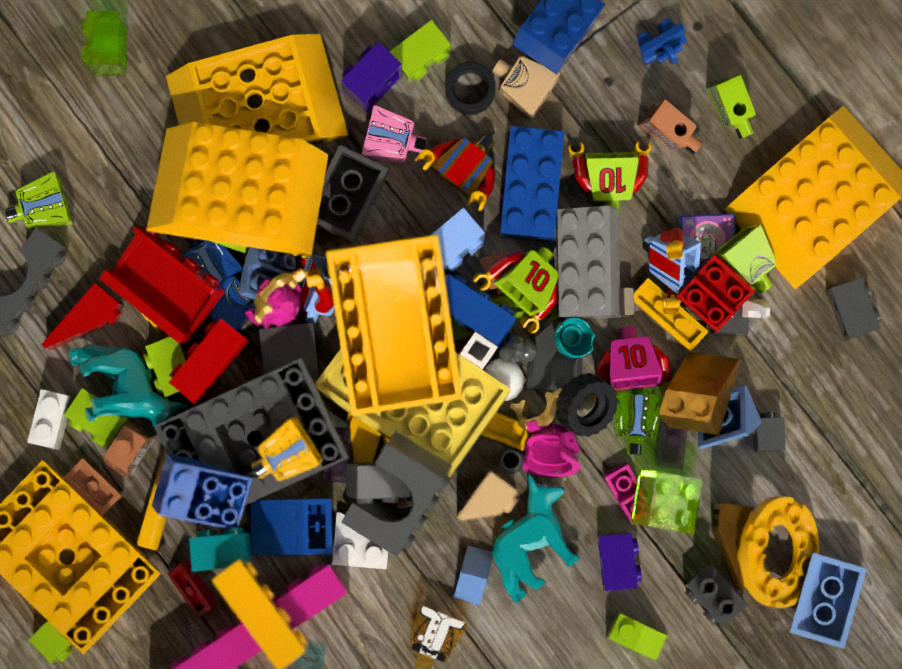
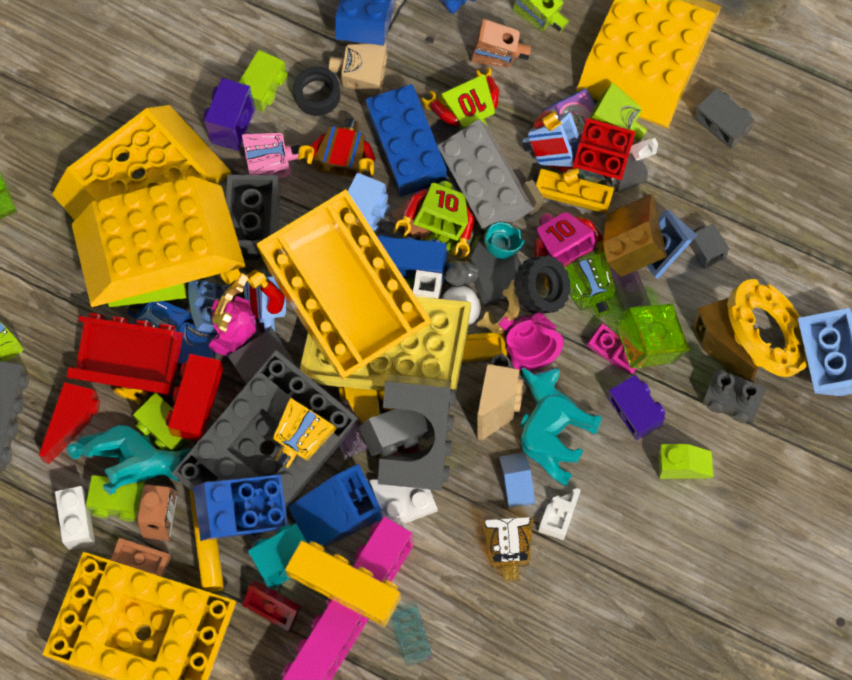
camera: 20 degrees left, 15 degrees down
none -> white slope [538,488,581,540]

